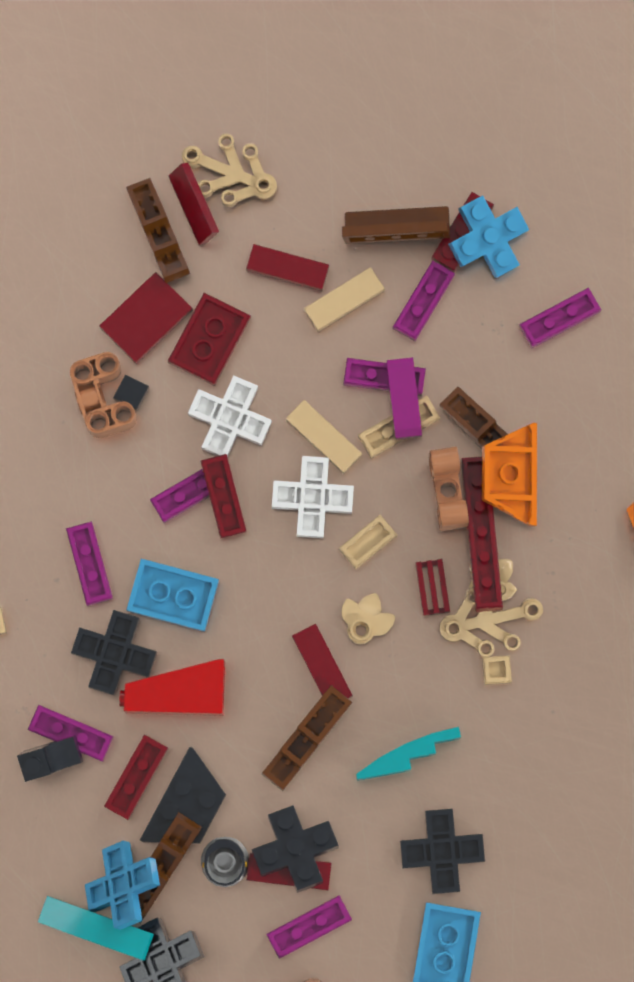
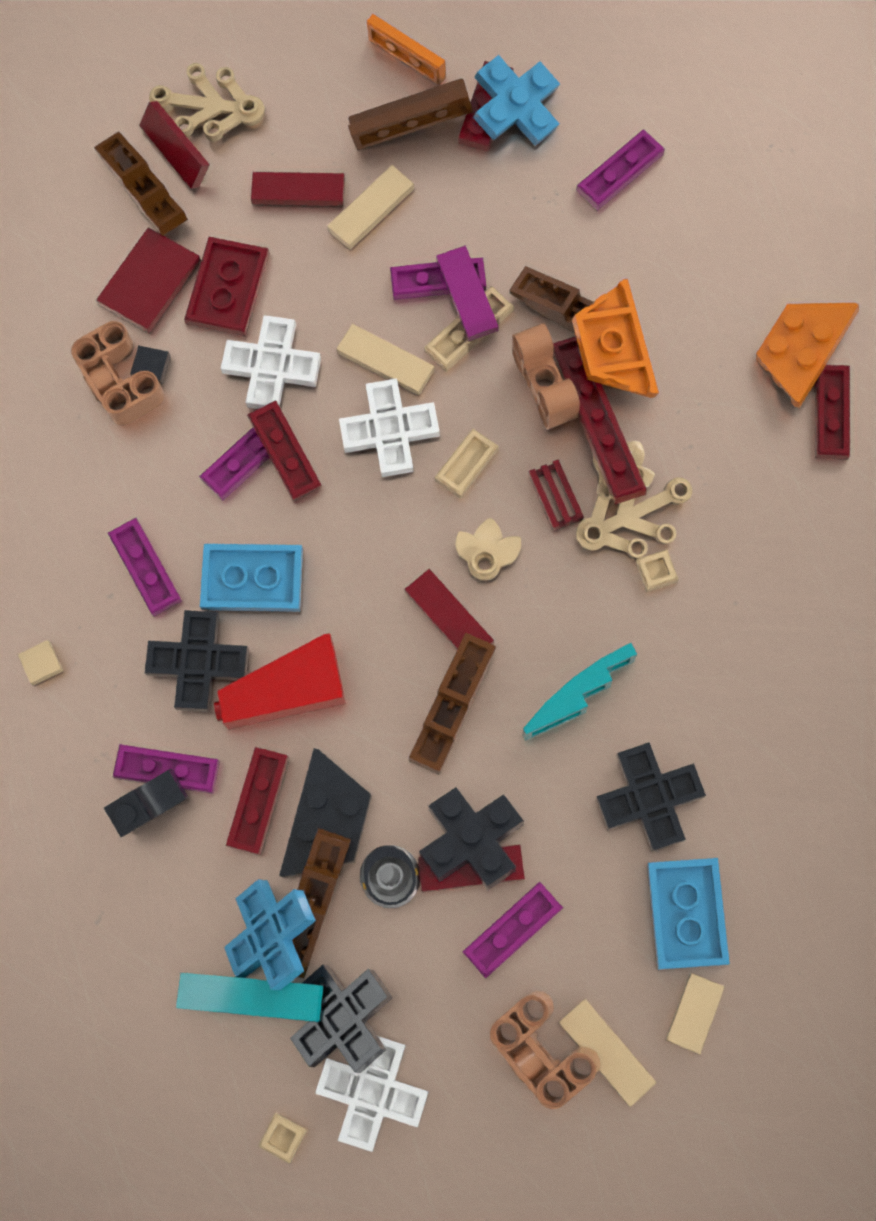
camera: 10 degrees left, 5 degrees down
magenta tile [393,260,455,341] -> none
none -> orange tile [367,14,446,85]

